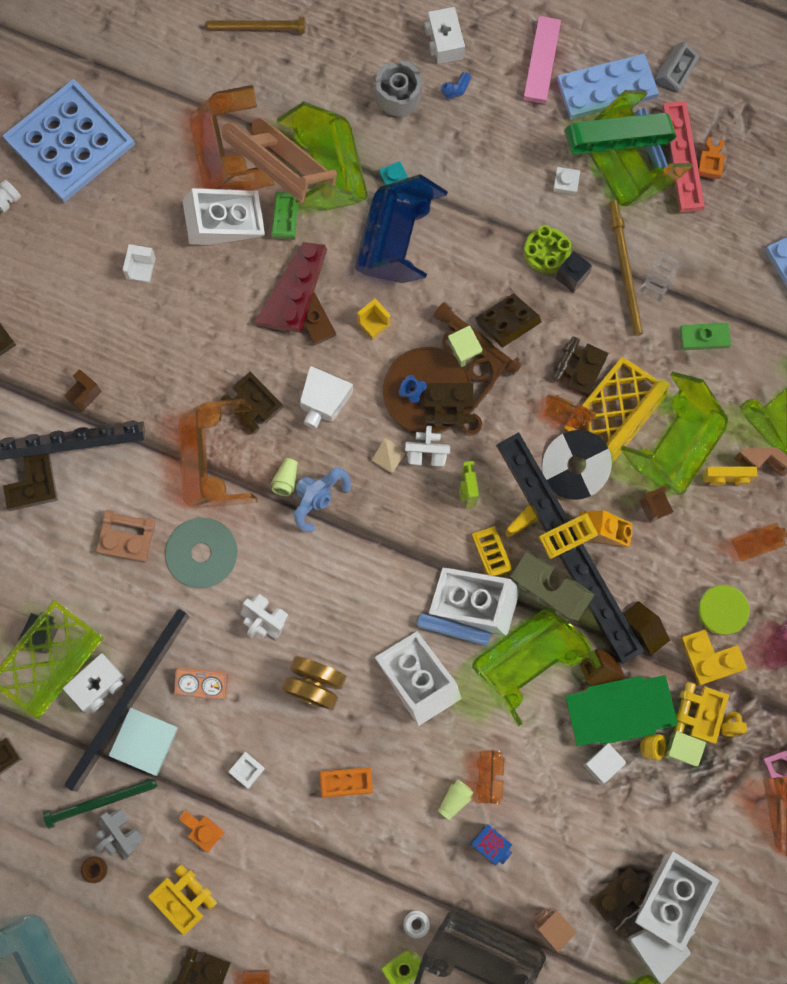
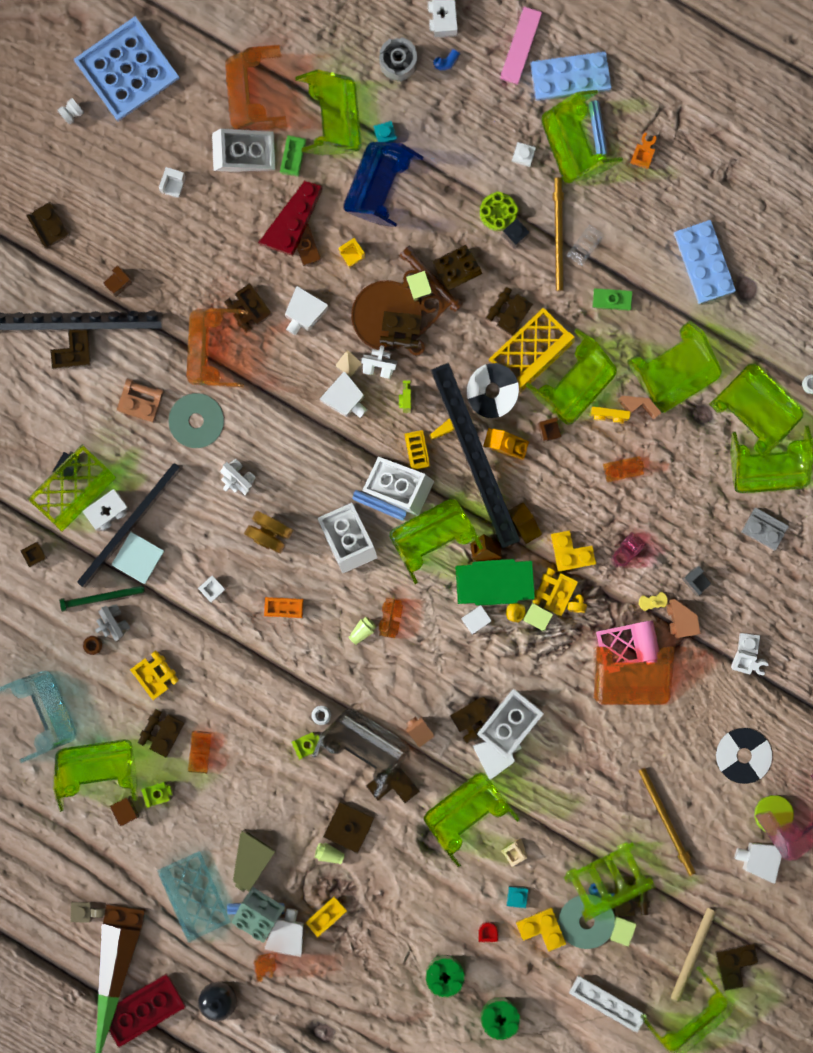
camera: 10 degrees right, 10 degrees up
slope [174,667,228,700] -> none
orange plate [178,810,225,853] -> none
nougat piece [221,118,337,203] -> none
yellowish green cone [271,458,298,496] -> none
medium blue piece [294,467,351,532] -> none
blue plate [399,375,427,403] -> none
blue brick [470,824,512,866] -> none
olive arch [511,552,595,621] -> none
yellow slope [538,513,598,559] -> none
clear orange hinge [543,395,596,431] -> none
green beam [564,113,677,154] -> none
light grey slope [655,41,700,92] -> none
coral plate [662,101,705,213] -> none
lime tile [698,585,750,636] -> none
none -> white torso [320,372,367,418]

